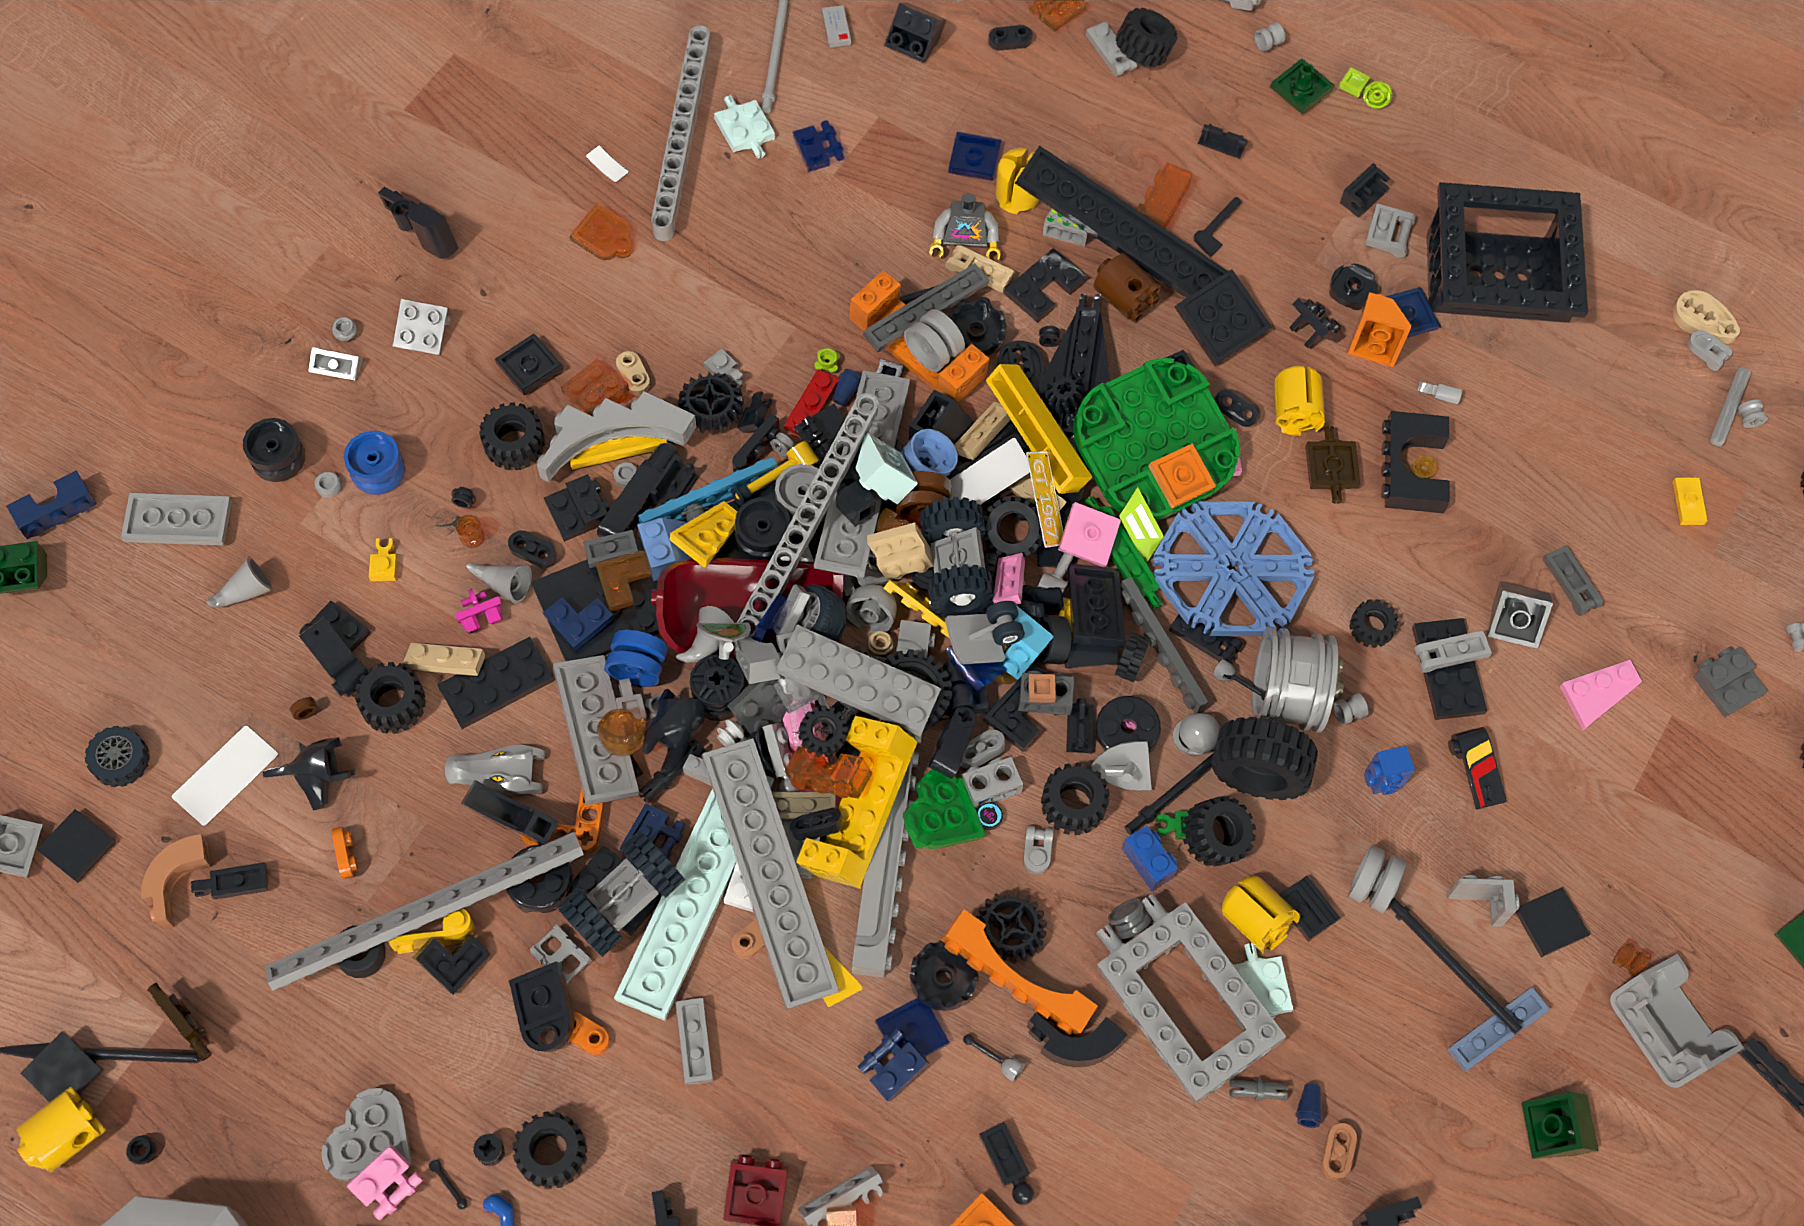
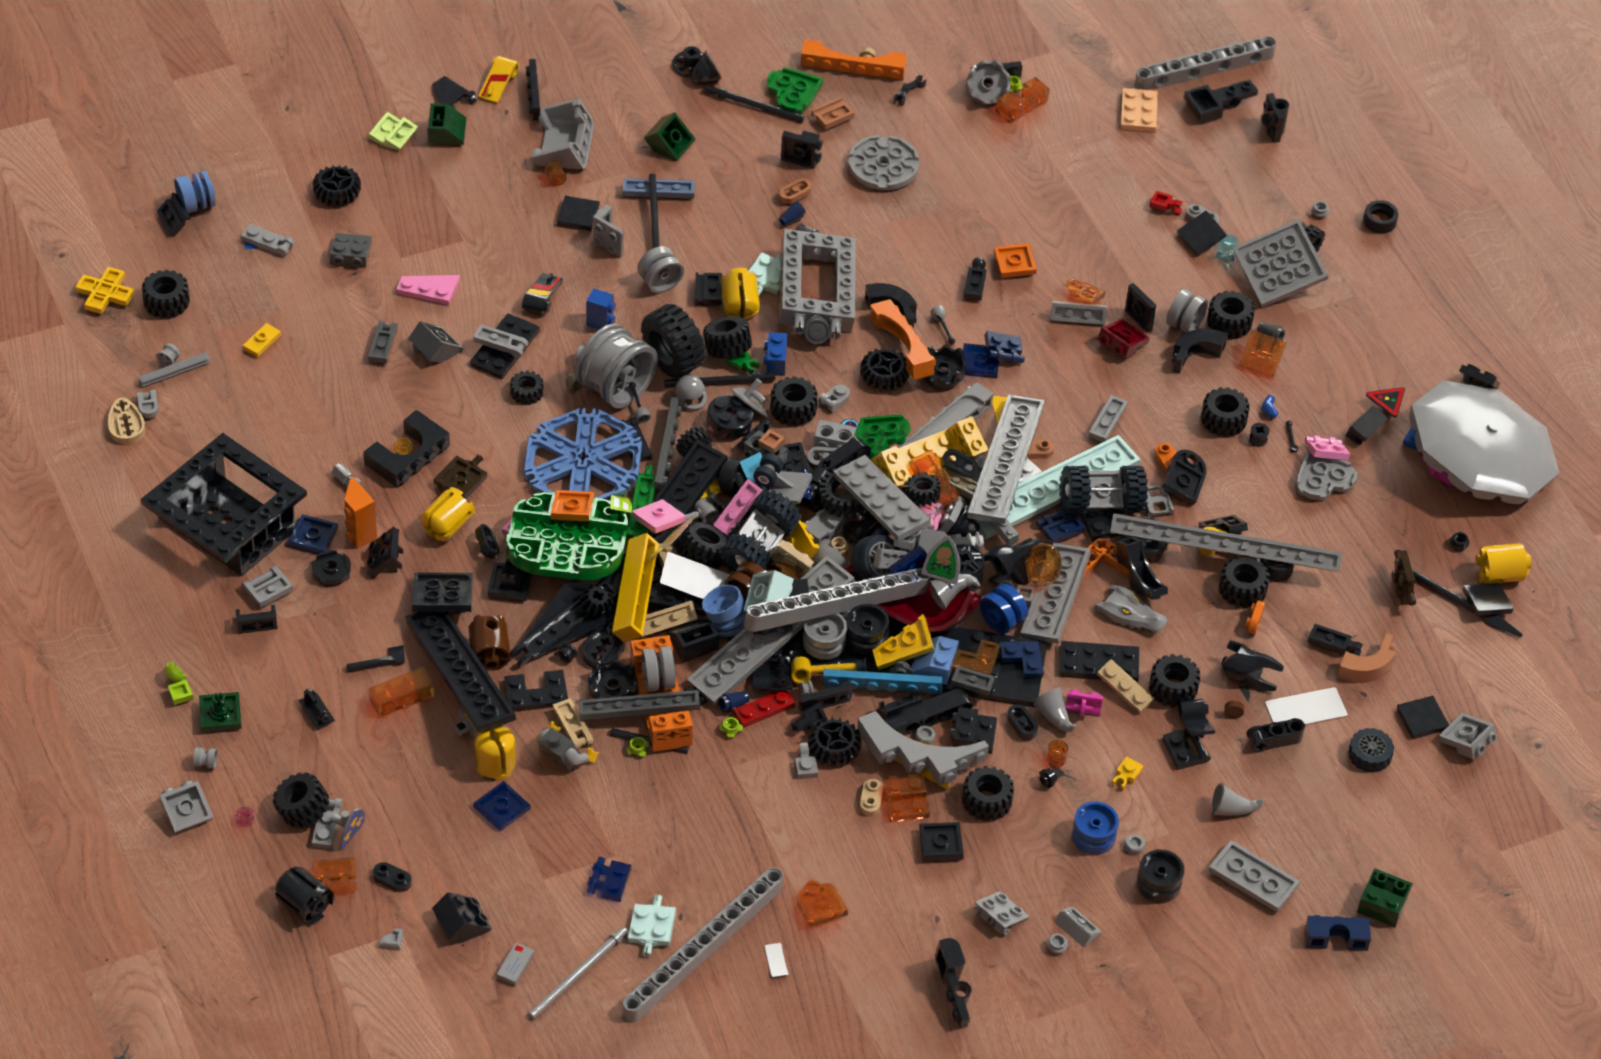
camera: 145 degrees left, 15 degrees down
none -> clear pink bush [236,807,255,827]
none -> shield [331,808,365,851]
none -> lime plate [627,737,649,757]
none -> black tyre [1219,556,1270,608]
none -> black piece [1246,718,1305,752]

